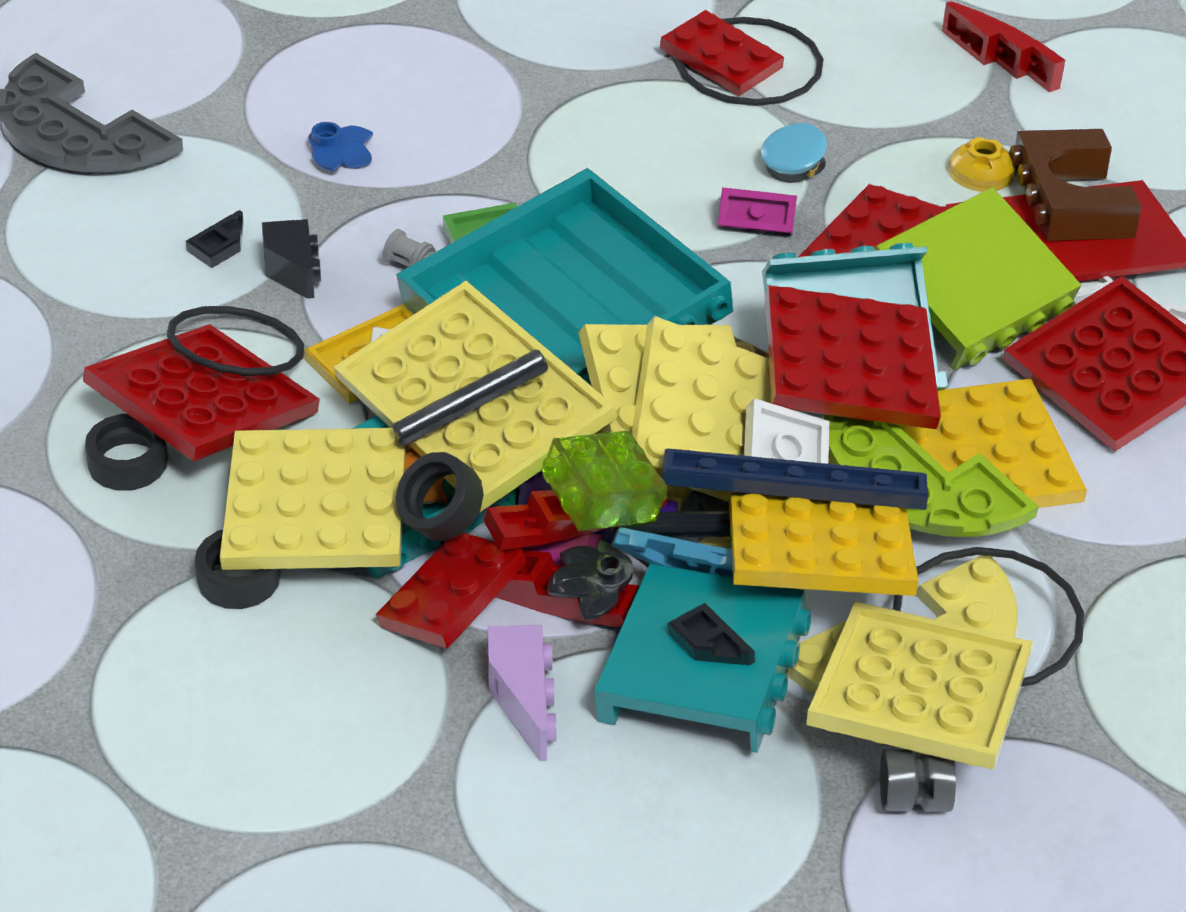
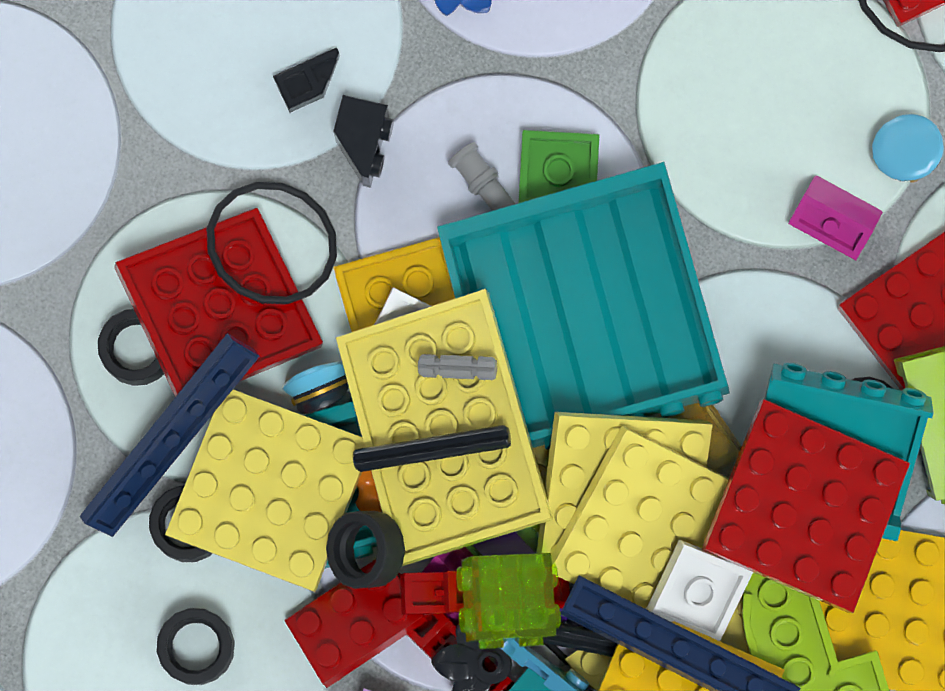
camera: 25 degrees right, 35 degrees up
none -> dark blue tile [80,333,260,537]
none -> black tyre [156,608,235,685]
none -> piece [282,361,349,414]
none -> light grey axle [418,354,497,380]

